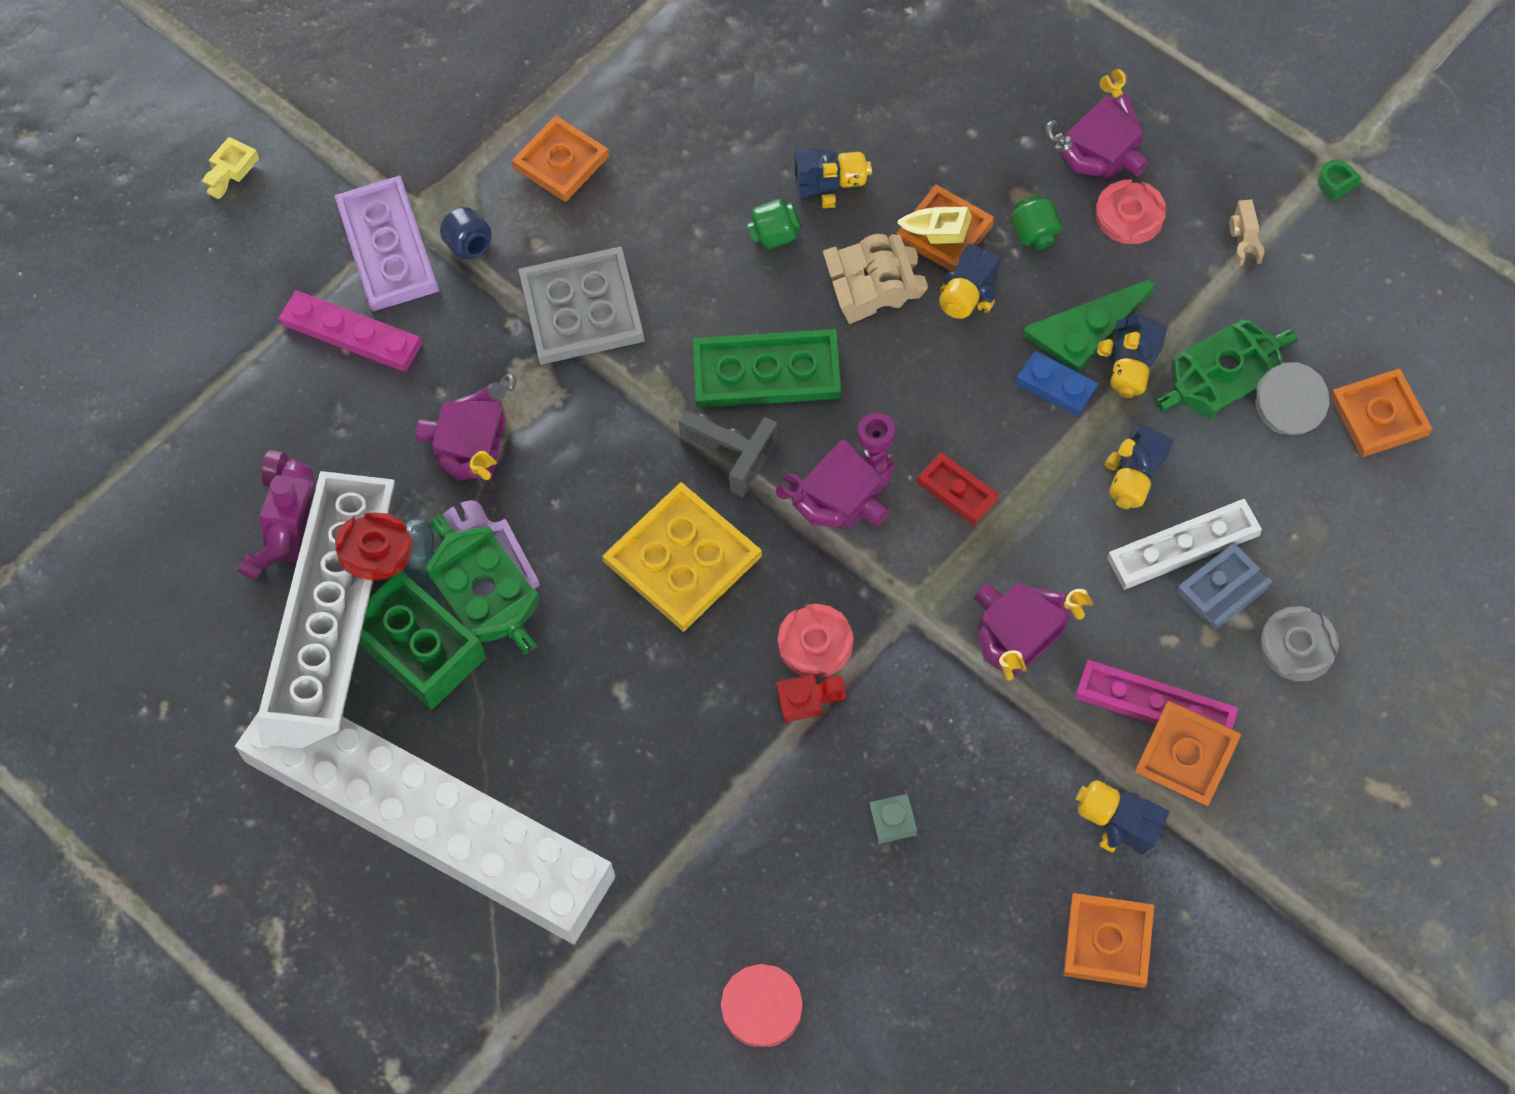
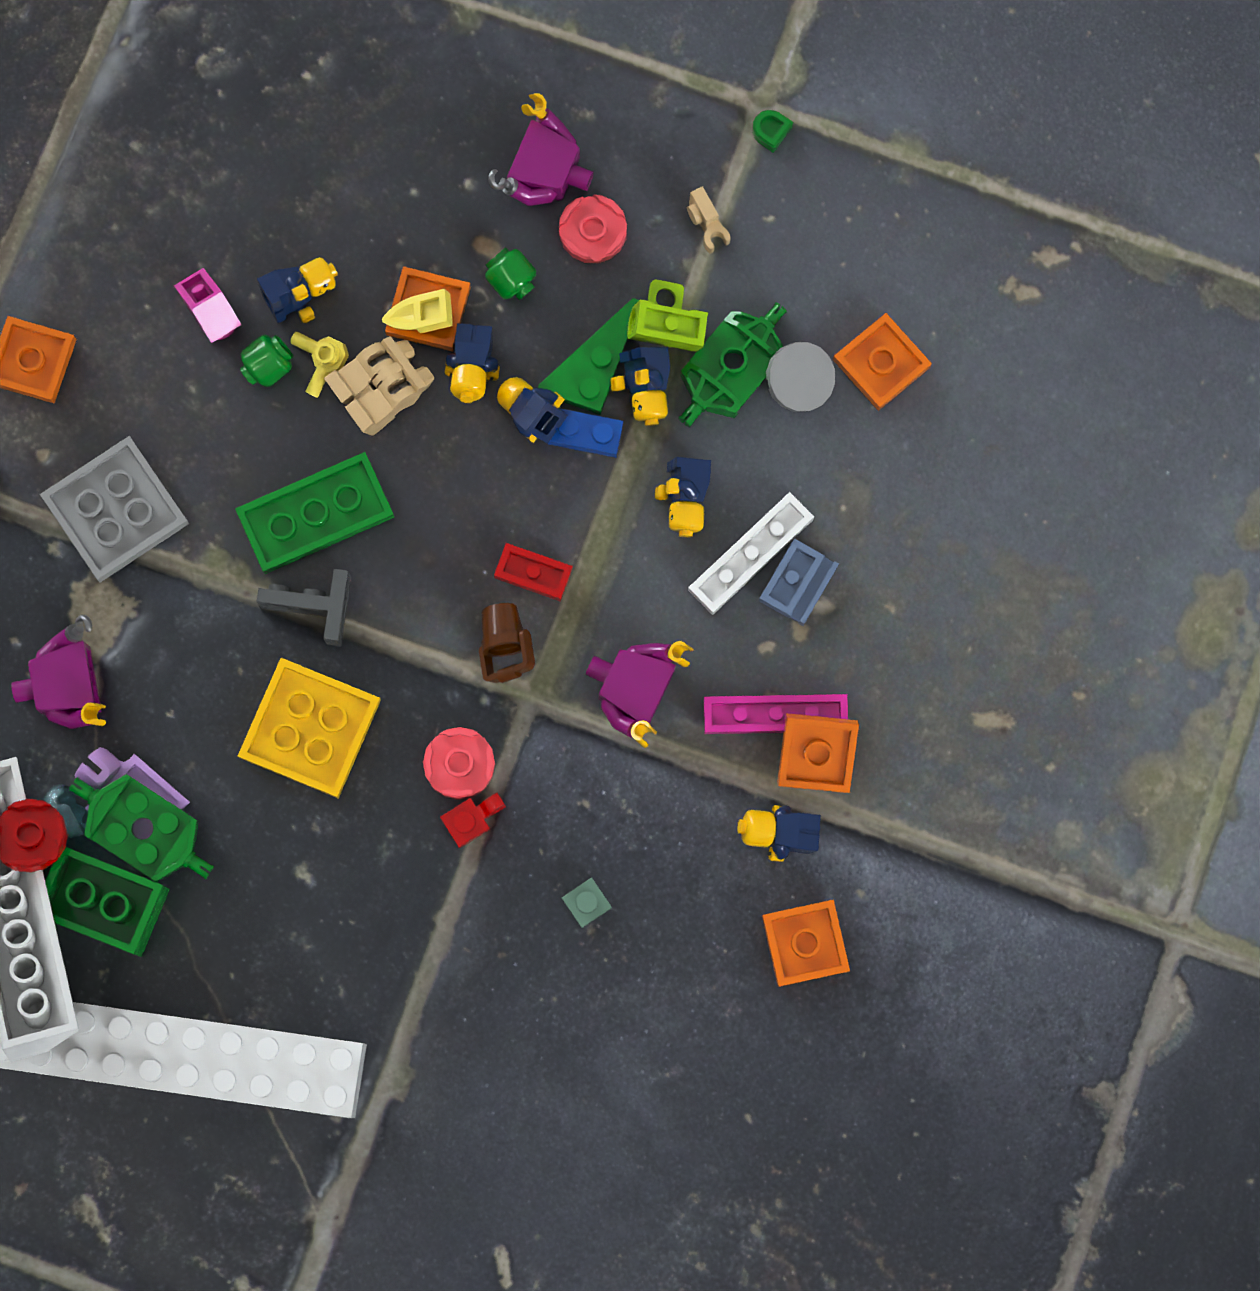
camera: 30 degrees left, 15 degrees up
coral tile [721,964,803,1047] -> none
magenta torso [776,413,895,530] -> none
light grey tile [1259,606,1339,682] -> none
none -> slope [174,268,241,343]
none -> light yellow piece [291,332,349,398]
none -> reddish brown piece [479,603,535,683]
none -> dark blue piece [497,377,568,444]
none -> lime piece [627,279,708,352]

